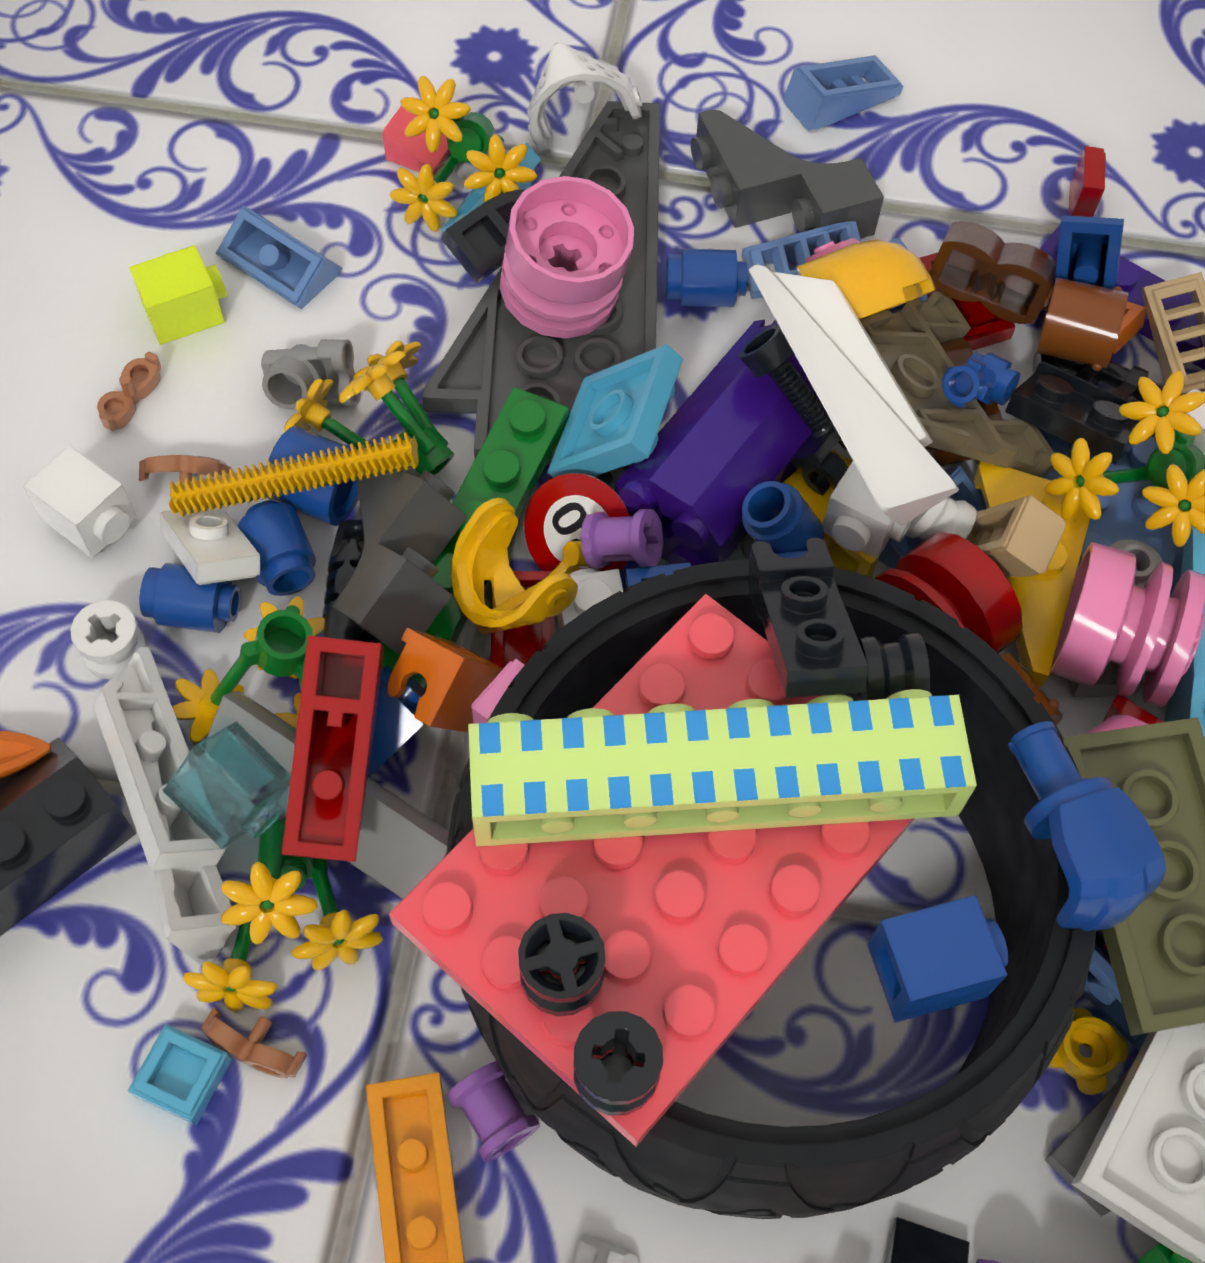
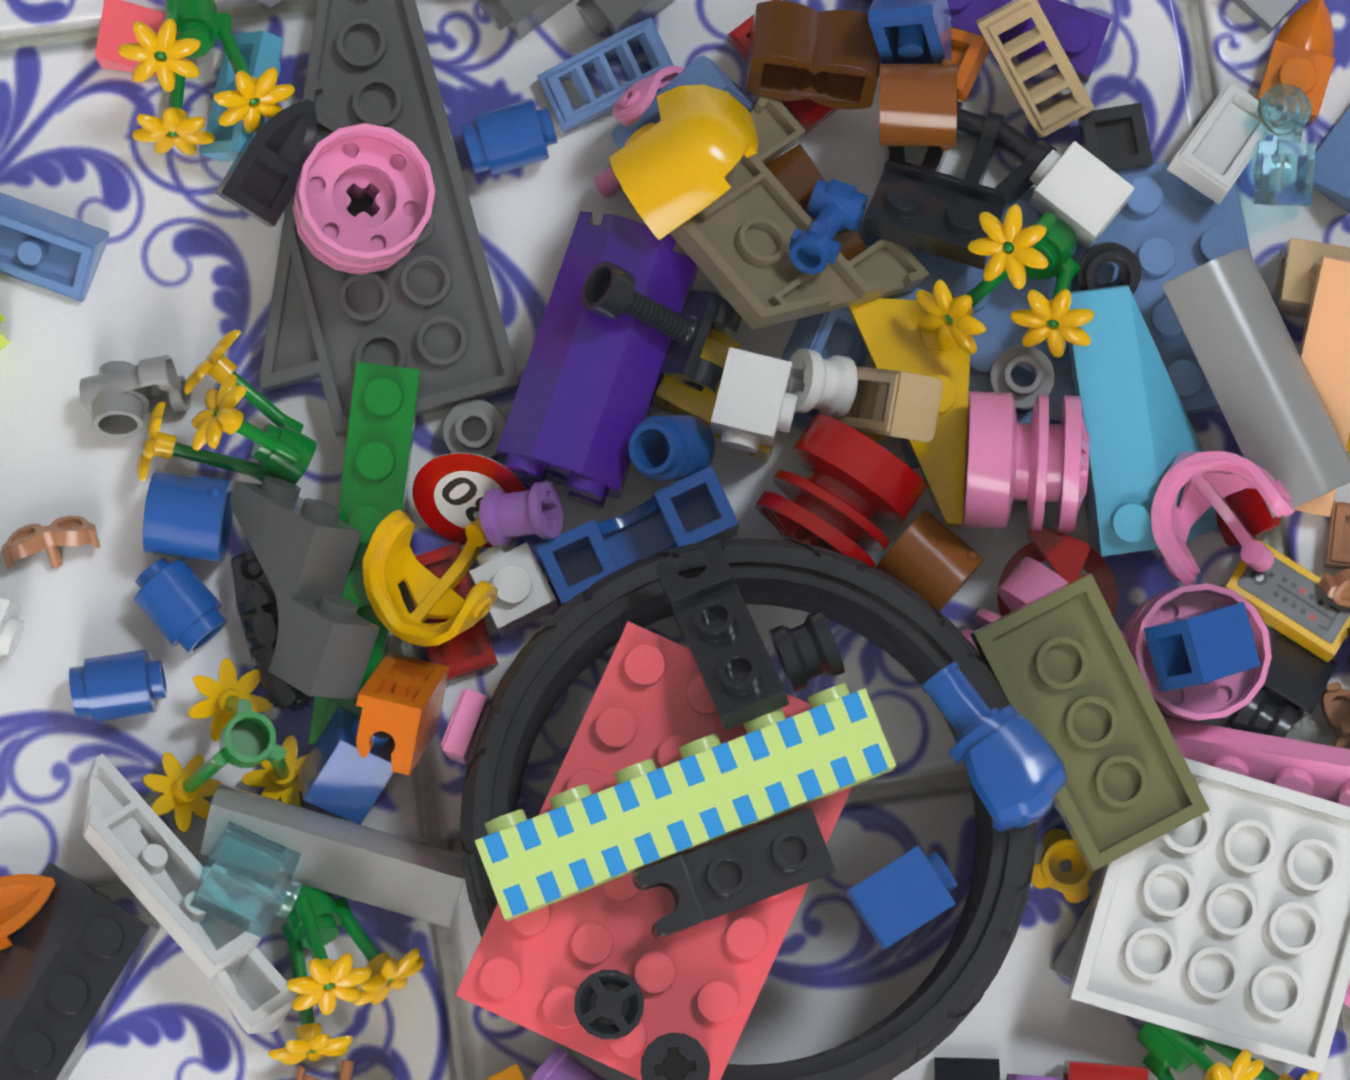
camera: 15 degrees left, 20 degrees up
white wheel [70,600,147,680] -> none
white plate [160,507,260,585] -> none
yellow axle [169,432,419,517] -> none
red slope [282,636,384,862] -> none
medium azure plate [547,344,683,478] -> none
white wedge [748,264,959,526] -> none
none -> black plate [632,807,836,940]

